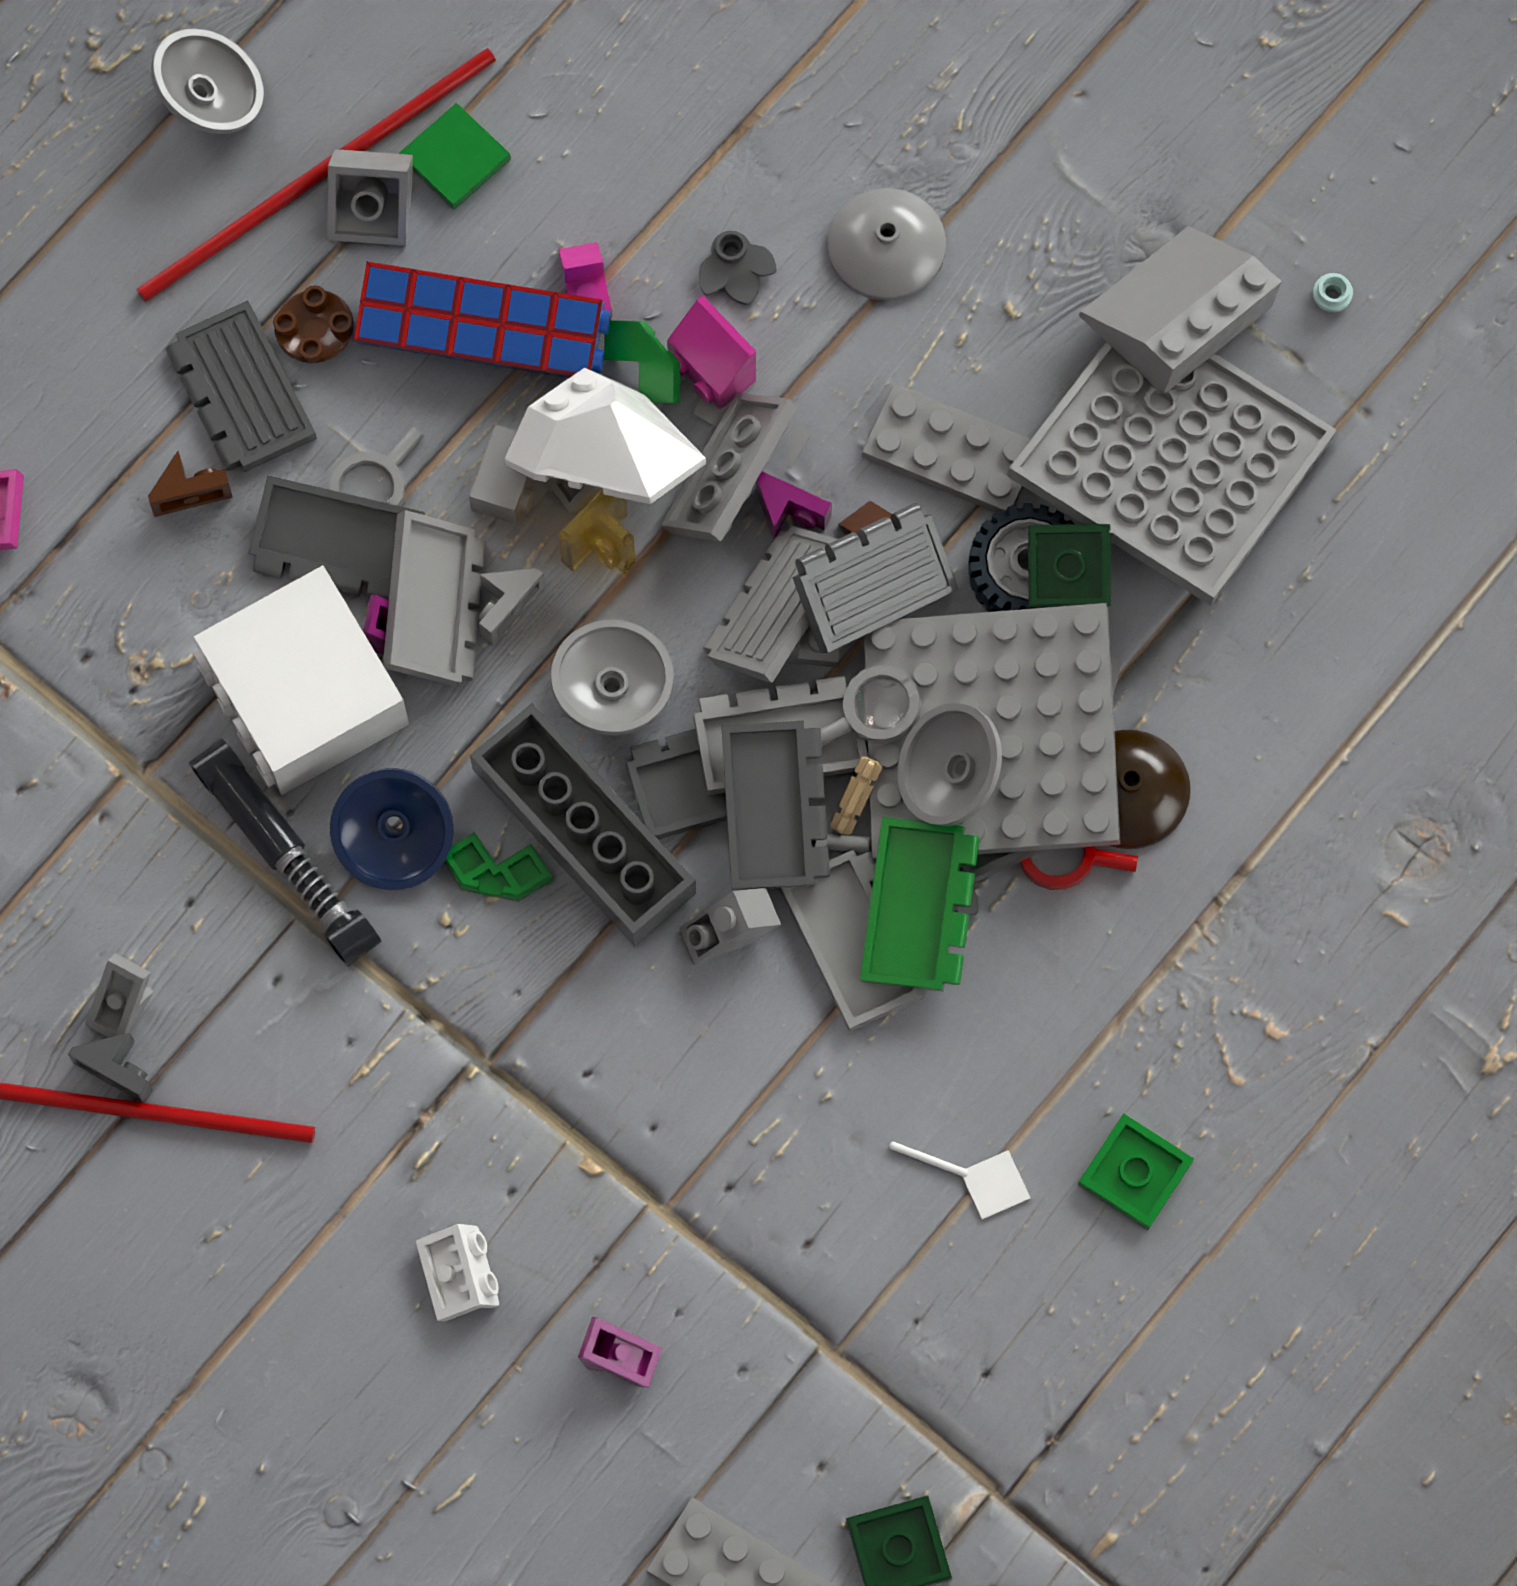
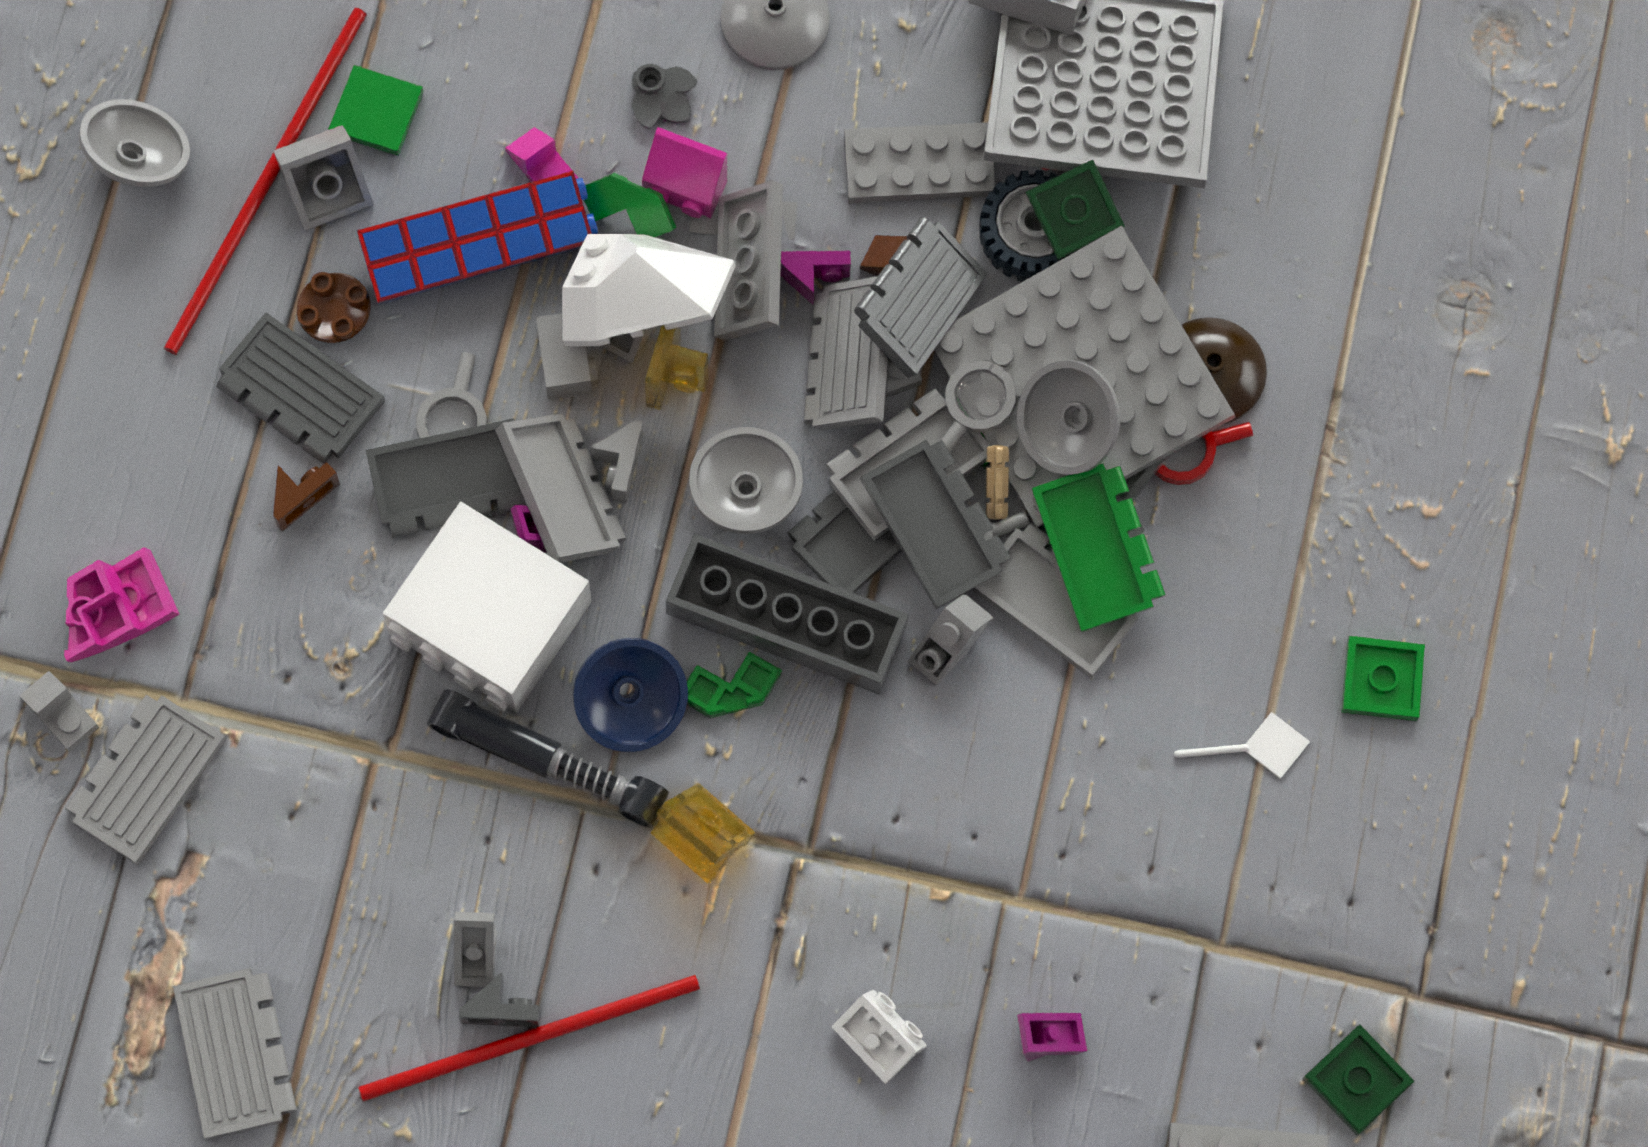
camera: 30 degrees left, 0 degrees up
none -> clear yellow bracket [651,782,756,884]

